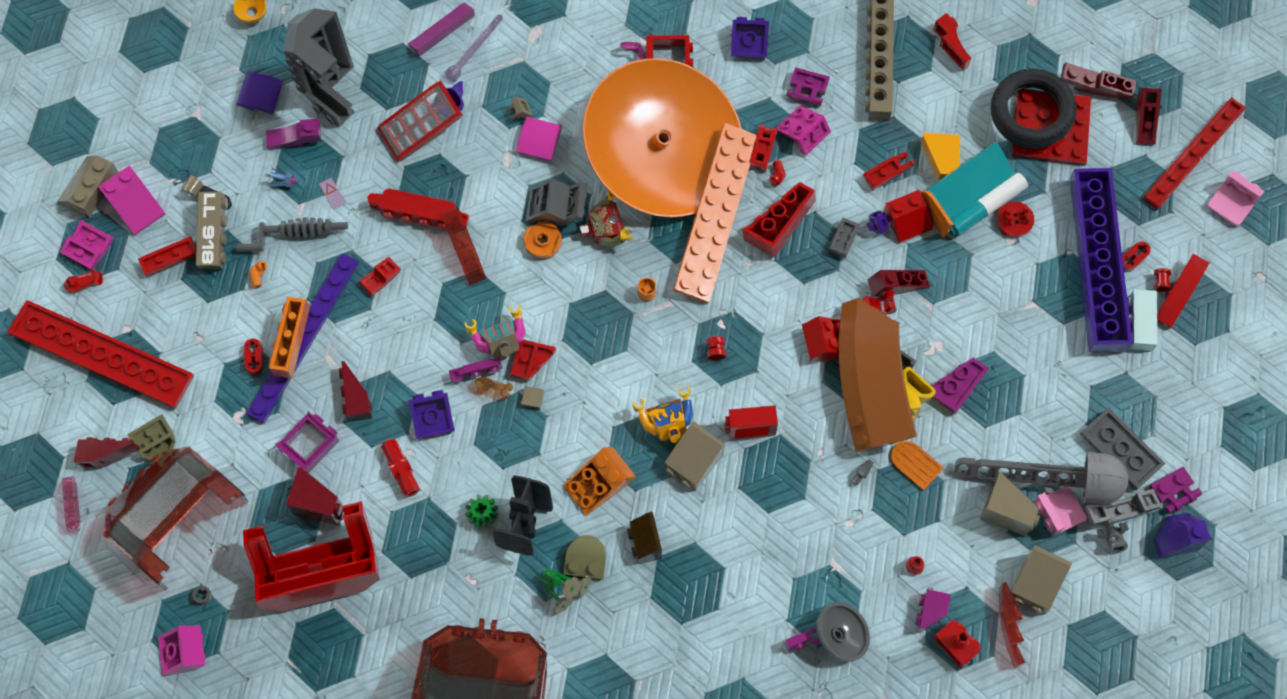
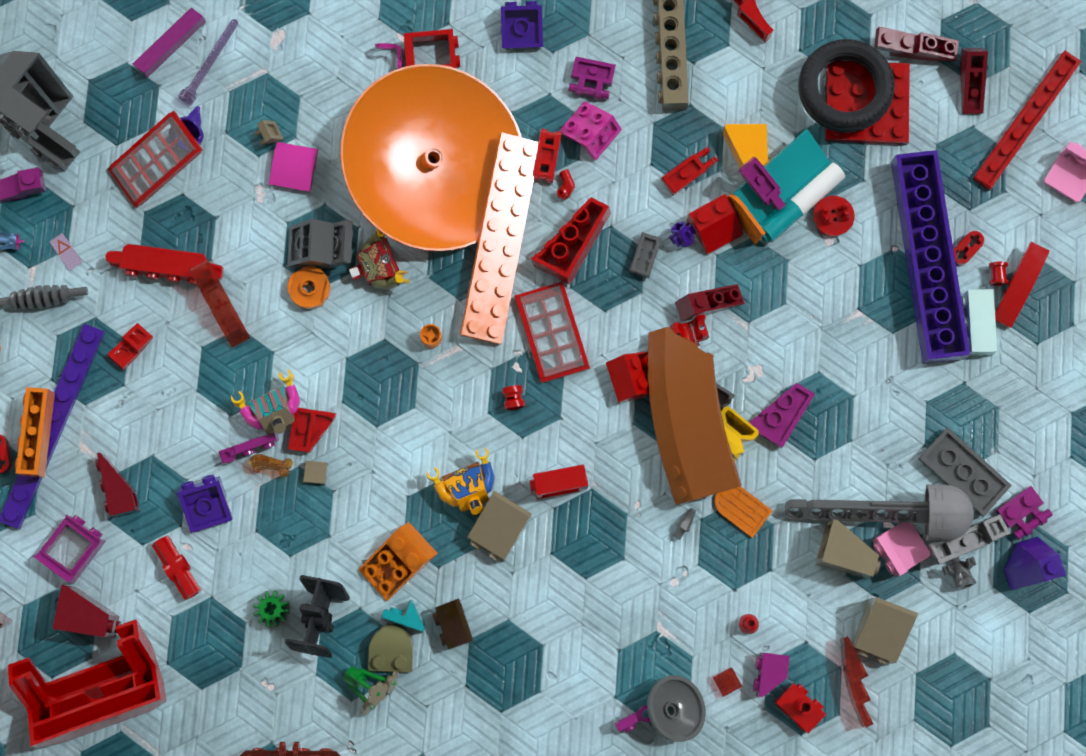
camera: 10 degrees left, 10 degrees up
none -> teal slope [382,600,425,632]
none -> clear piece [514,281,590,383]
none -> clear red plate [712,667,743,697]
none -> magenta hinge [738,157,786,210]

